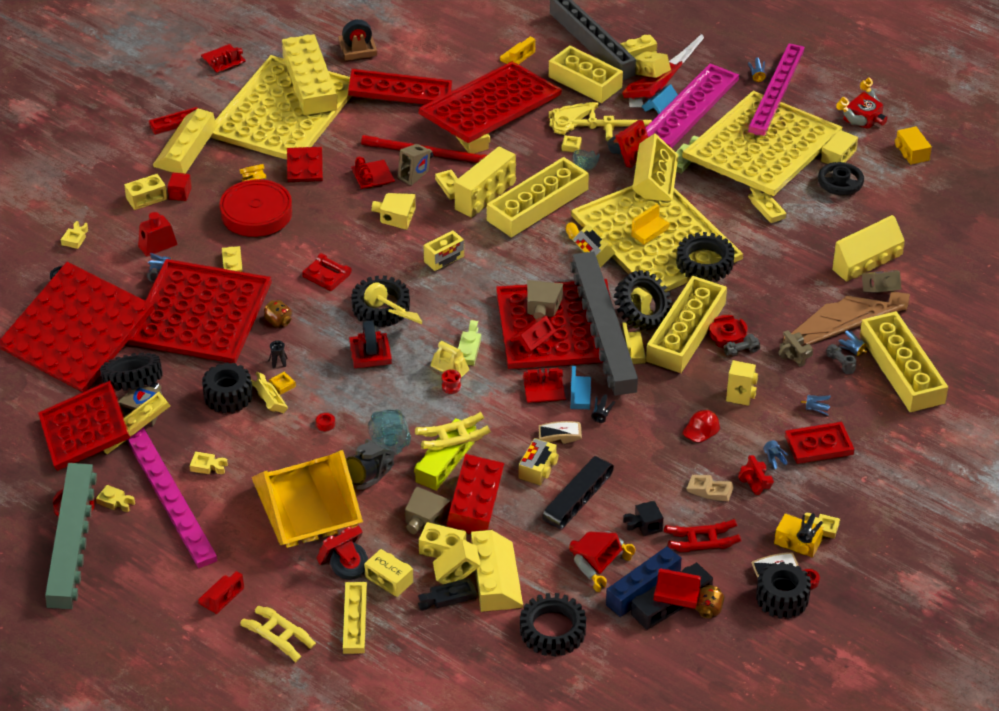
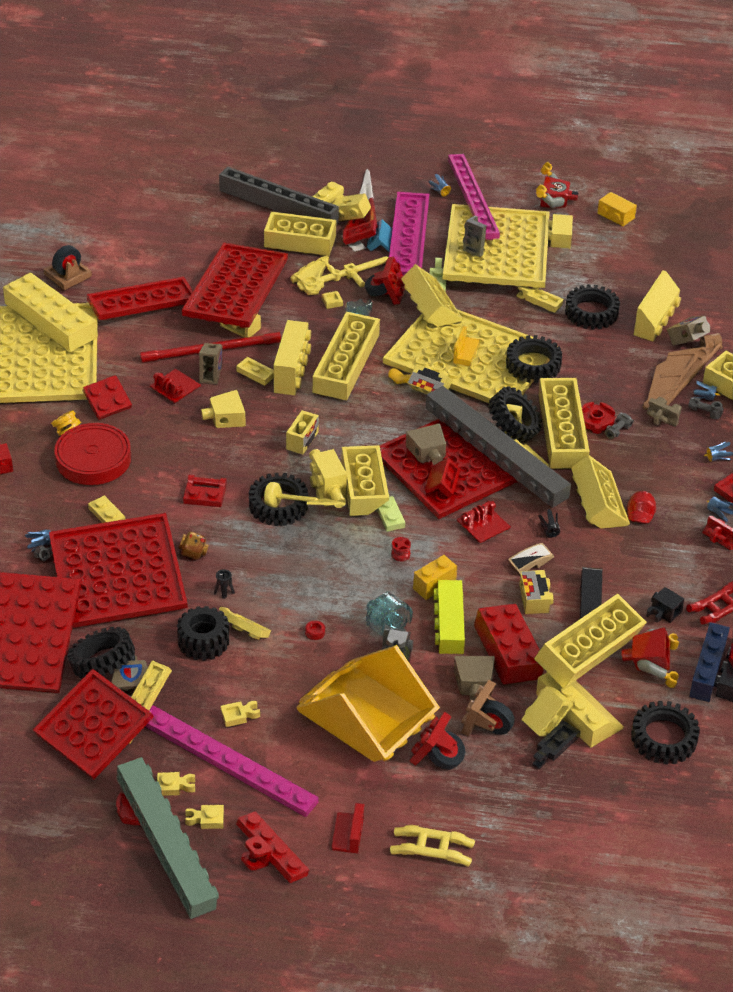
camera: 30 degrees left, 0 degrees up
red torso [138,212,178,257] -> none
yellow tile [269,372,296,395] -> none
light yellow plate [343,582,367,654] -> none
red plate [349,321,392,369] -> none
light yellow brick [364,549,413,597] -> none
light yellow piece [415,412,491,451] -> none
light yellow brick [419,522,466,558] -> none
light yellow piece [430,341,469,378] -> none
yellow panel [500,36,536,64] -> none
dark azure panel [570,366,591,410] -> none
tan slope [687,475,734,501] -> none
light yellow brick [726,360,758,406] -> none
black wheel [818,162,864,195] -> none
none -> light yellow plate [185,805,224,829]
none -> red plate [236,811,309,883]
none -> light yellow brick [309,449,347,508]
none -> light yellow slope [341,445,389,516]
none -> yellow brick [413,555,457,600]
none -> plate [461,680,515,737]
none -> dark grey bracket [463,215,487,258]
none -> light yellow brick [534,594,647,688]
none -> black tyre [565,284,620,330]
none -> light yellow slope [571,455,630,529]

